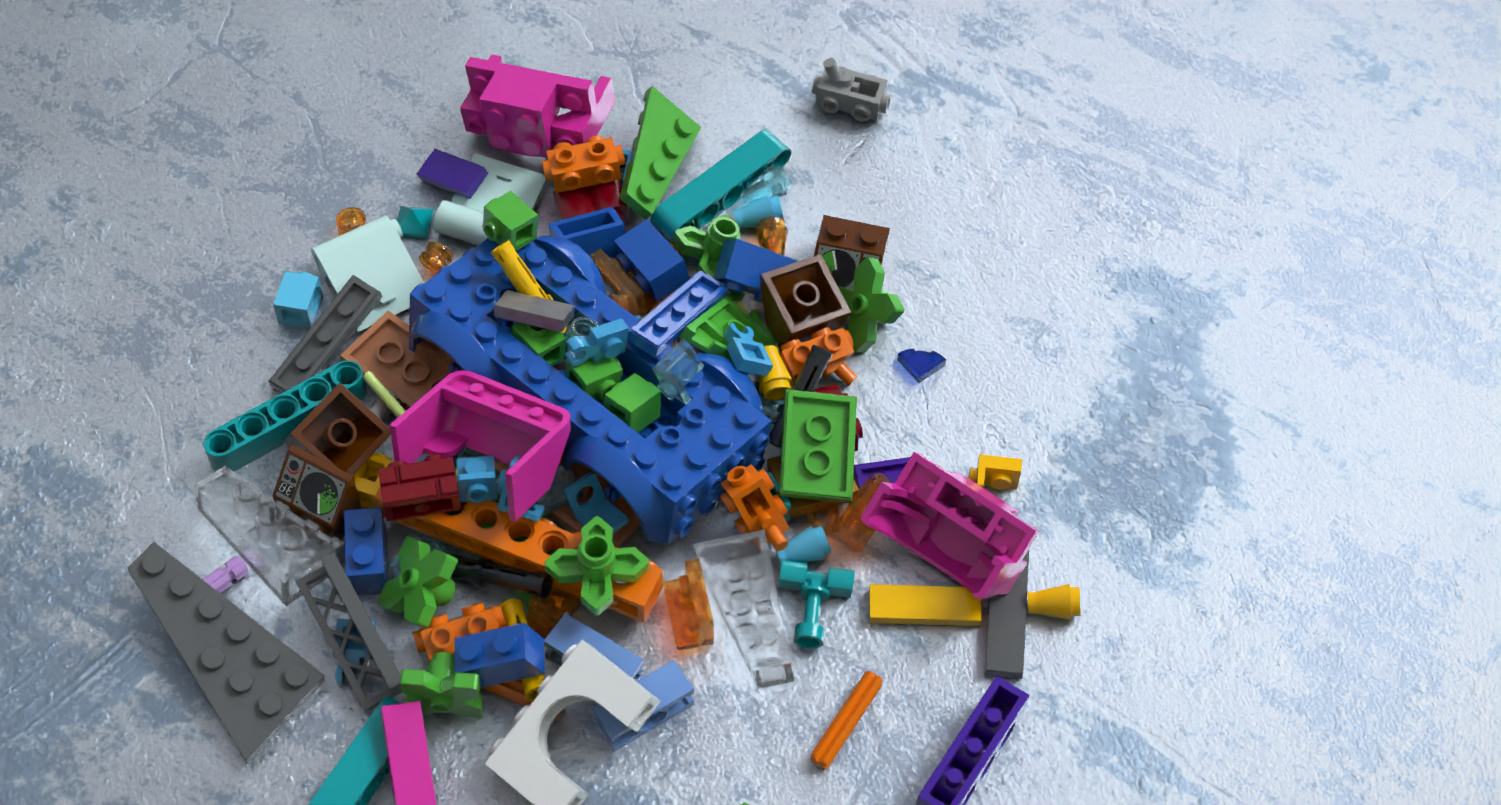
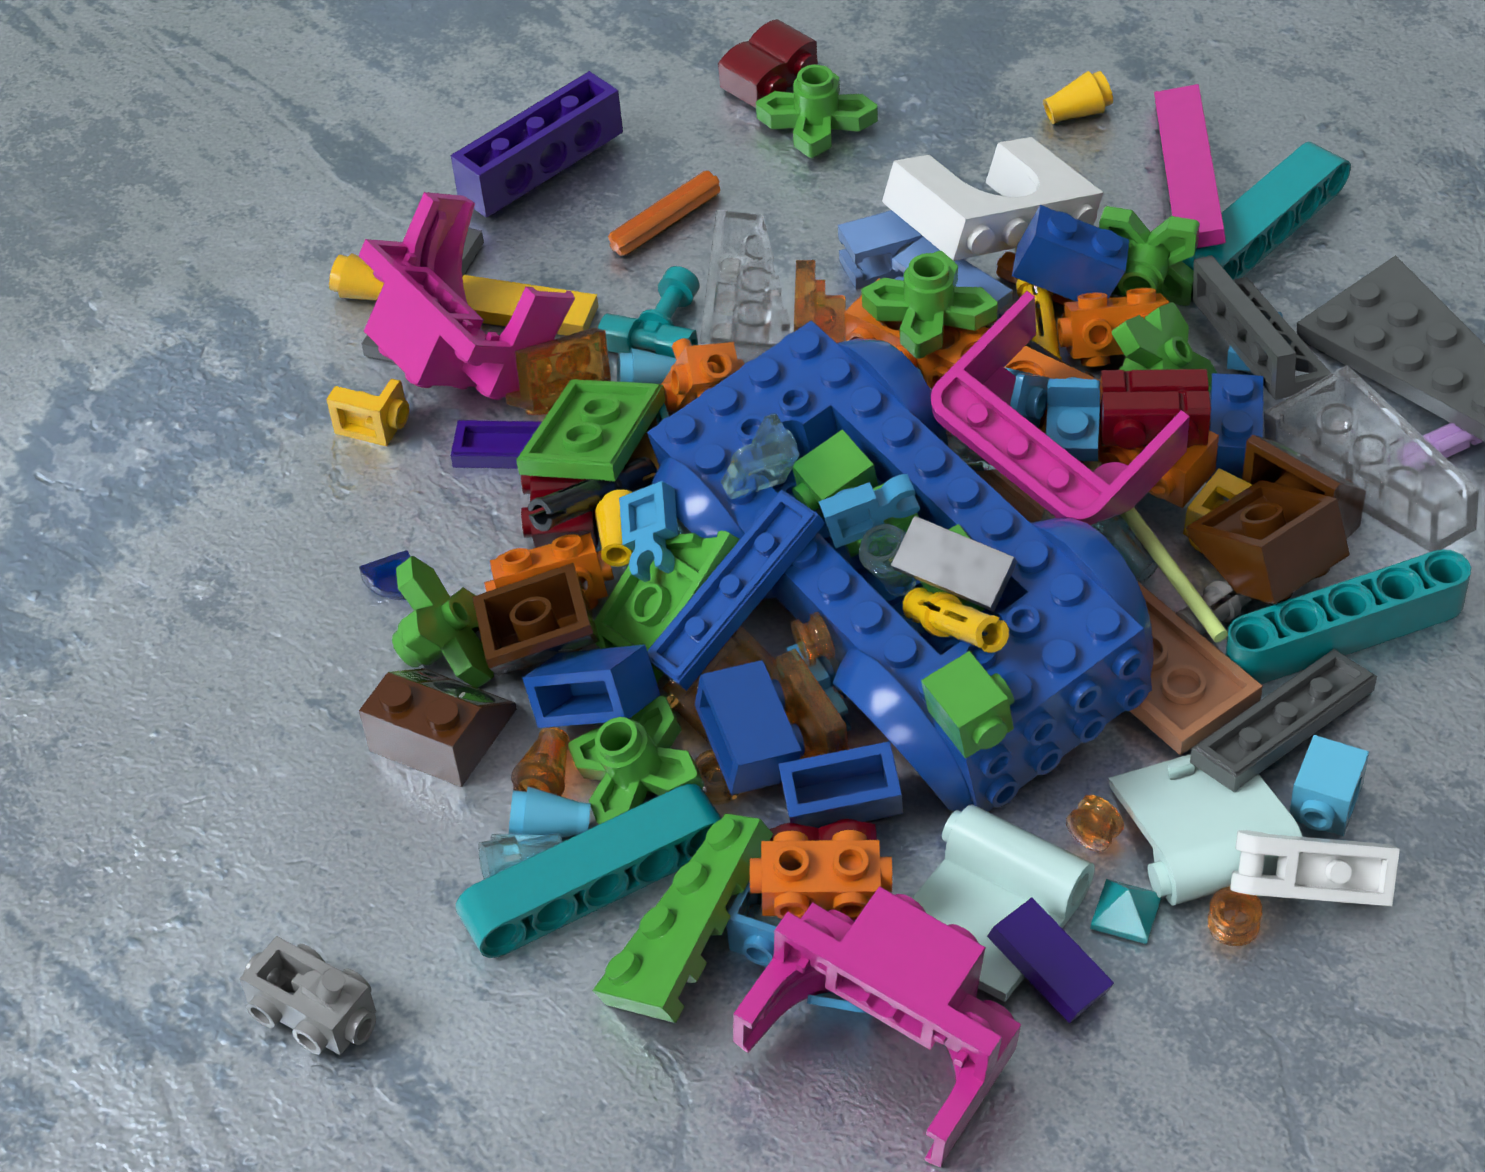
camera: 160 degrees left, 10 degrees down
none -> white plate [1230,830,1400,906]

